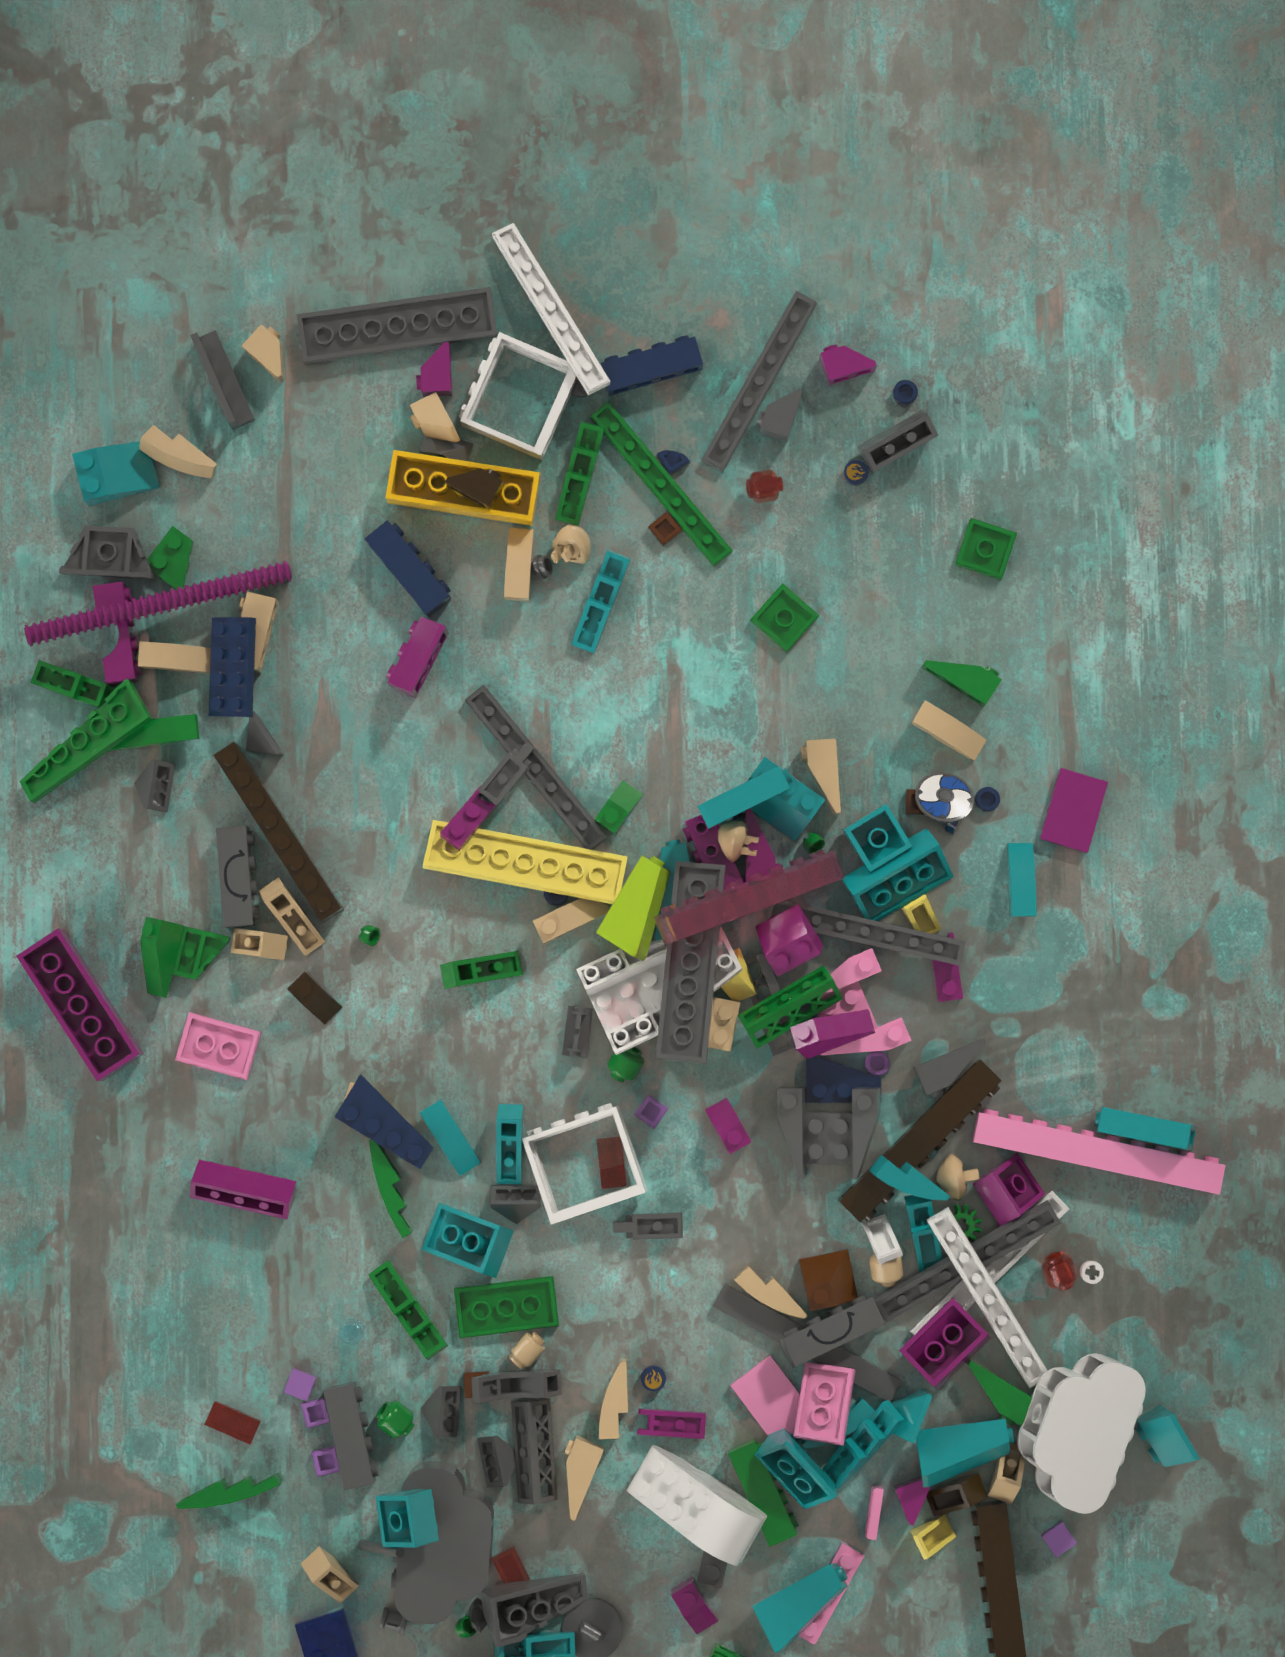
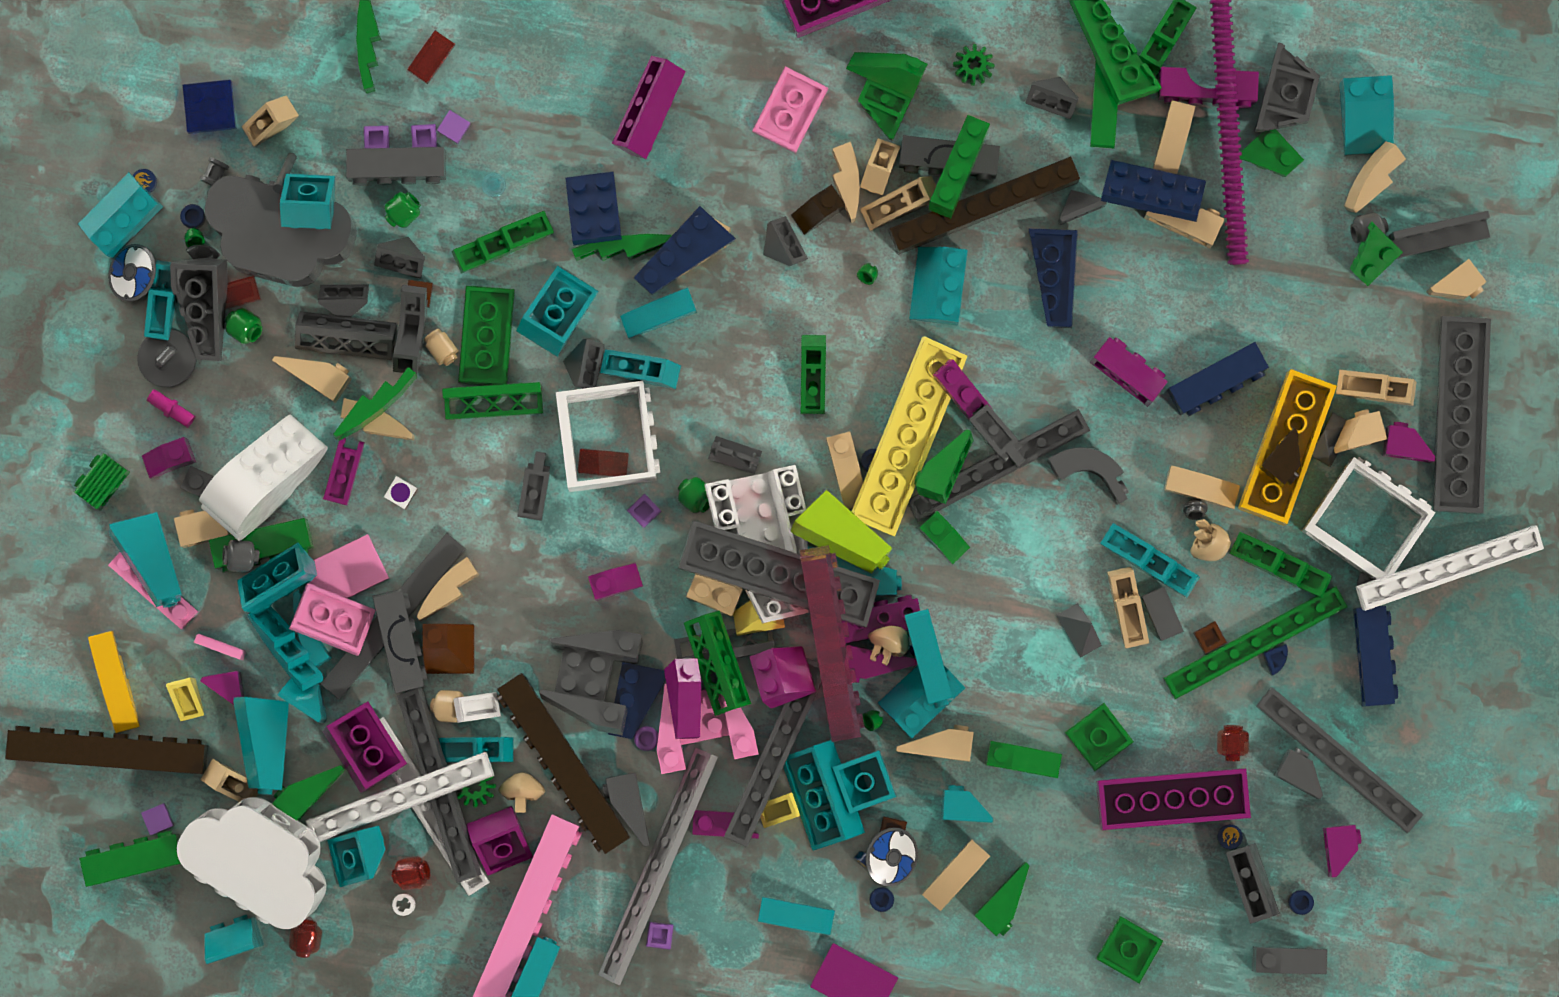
camera: 100 degrees right, 0 degrees up
dark blue tile [641,1365,666,1391] -> none
teal slope [869,1155,950,1200] -> none
dark brown slope [926,1473,988,1516] -> none
none -> green brick [79,830,181,887]
none -> yellow slope [88,631,140,733]
none -> dark pink pin [146,389,196,428]
none -> tan brick [174,509,231,548]
none -> dark blue tile [180,204,206,229]
none -> dark grey head [222,540,259,572]
none -> green head [225,308,262,344]
none -> clear red head [289,919,322,958]
none -> teal slope [327,825,386,887]
none -> green slope [333,367,417,441]
none -> tile [384,476,418,510]
none -> green fence [442,382,543,420]
none -> dark blue plate [565,171,622,246]
none -> light grey plate [598,748,718,985]
none -> medium lavender tile [646,922,674,950]
none -> dark grey slope [763,216,808,266]
none -> tan slope [832,141,860,223]
none -> teal slope [909,247,968,326]
none -> green slope [914,429,974,504]
none -> green brick [928,115,990,219]
none -> teal slope [941,785,993,823]
none -> green gear [953,44,995,86]
none -> green slope [985,741,1062,778]
none -> dark blue wing [1029,228,1078,328]
none -> dark grey arch [1047,447,1129,505]
none -> dark grey slope [1056,603,1102,658]
none -> magenta brick [1096,768,1251,830]
none -> tan slope [1107,566,1149,649]
none -> dark grey tile [1141,587,1184,641]
none -> dark grey slope [1252,946,1327,974]
none -> tan slope [1336,370,1417,406]
none -> dark grey head [1350,212,1389,244]
none -> green wing [1350,222,1403,286]

